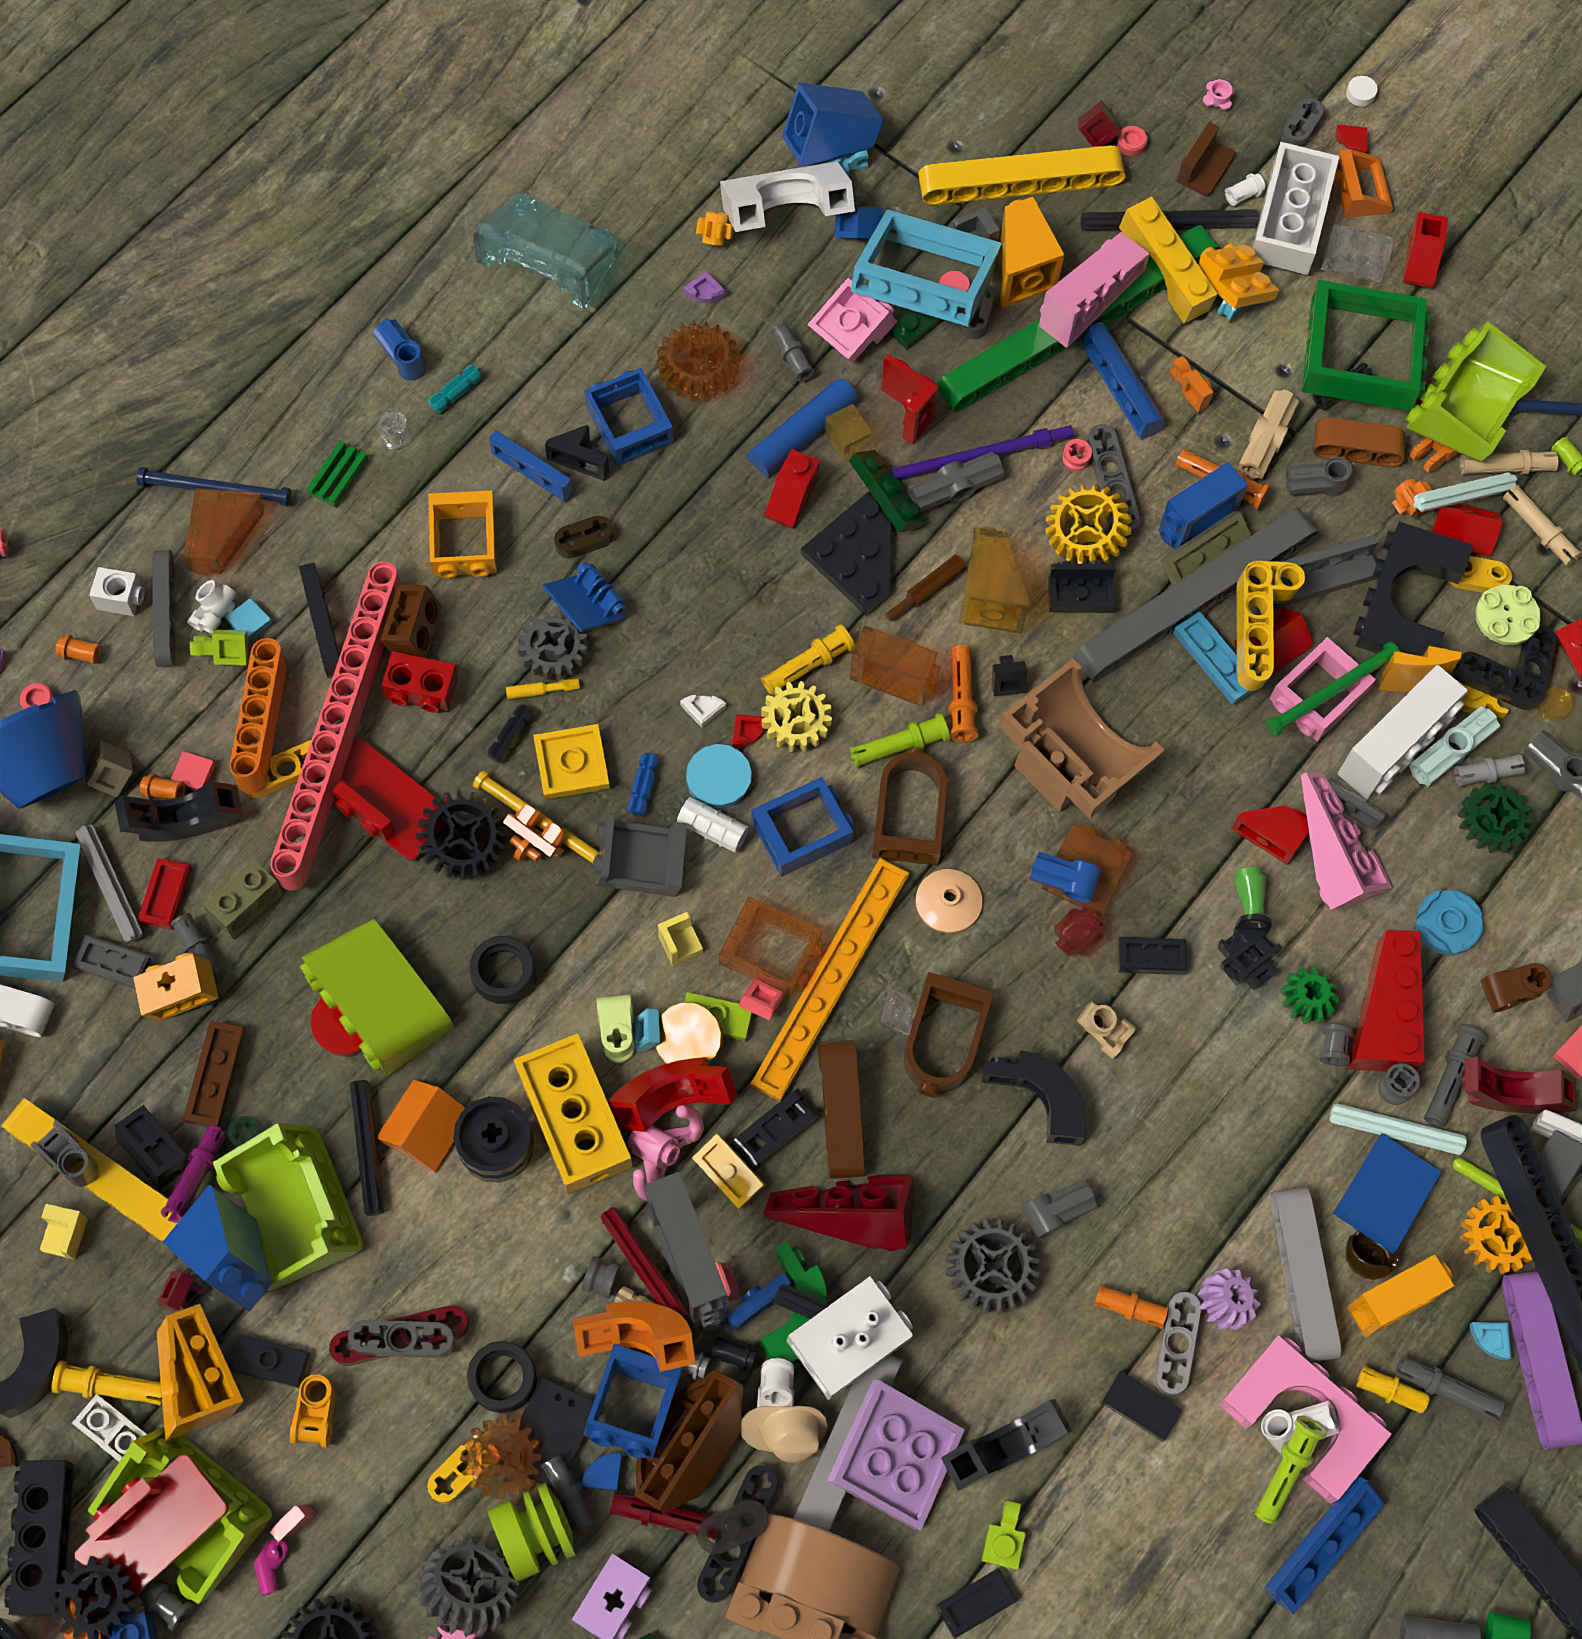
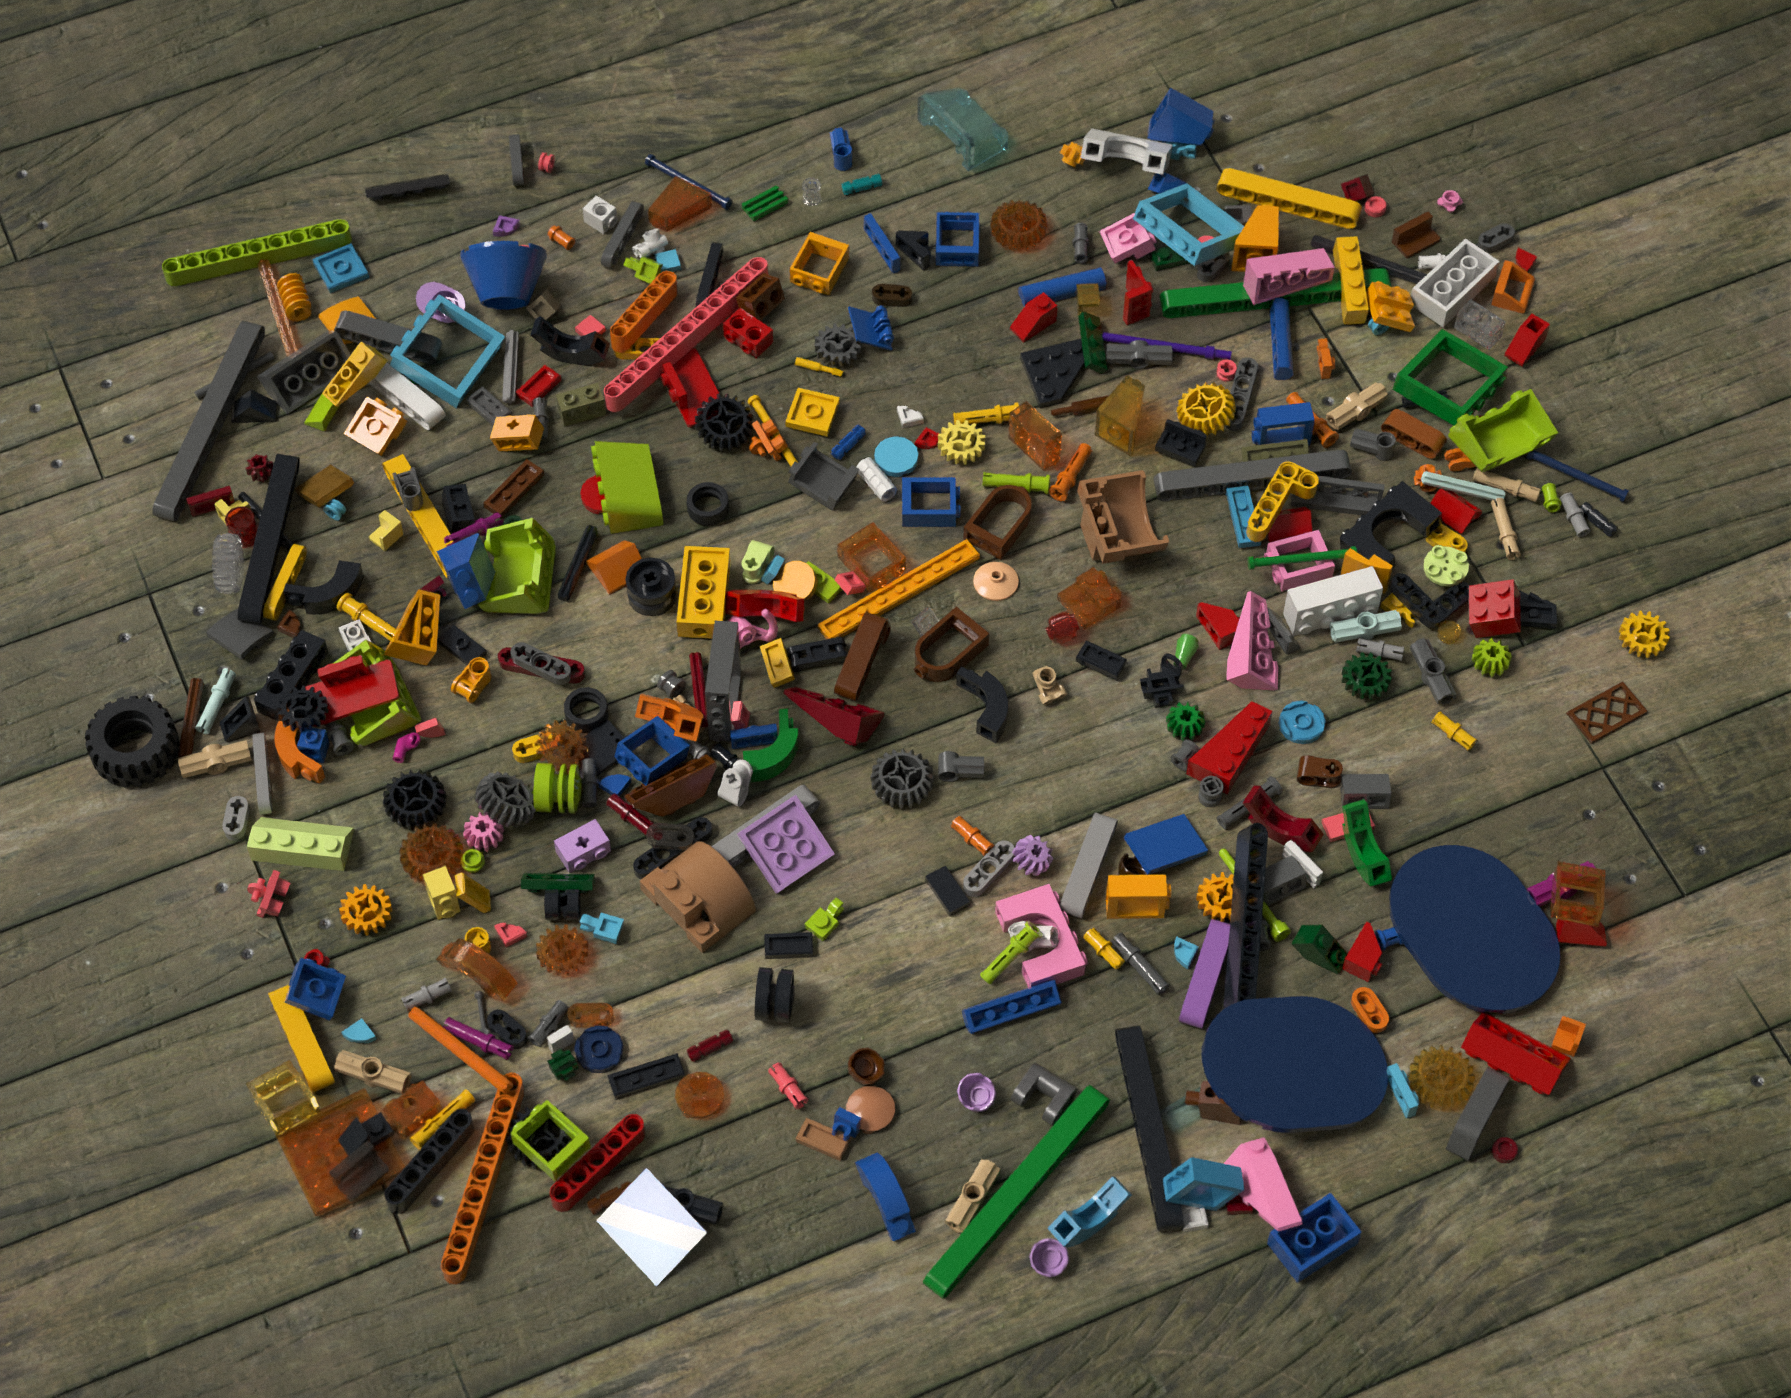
camera: 30 degrees right, 10 degrees down
orange pin [140,773,186,800] -> none
black axle [488,704,534,763] -> none
light yellow panel [658,912,703,966] -> none
medium lavender tile [683,271,726,303] -> none
tan piece [741,1406,828,1463] -> none
white piece [774,1276,913,1400] -> none
black arch [941,1399,1073,1491] -> none
black tile [991,655,1027,696] -> none
blue piece [1030,851,1102,903] -> none
light aqua axle [1329,1103,1467,1155] -> none
white tile [1346,76,1378,106] -> none

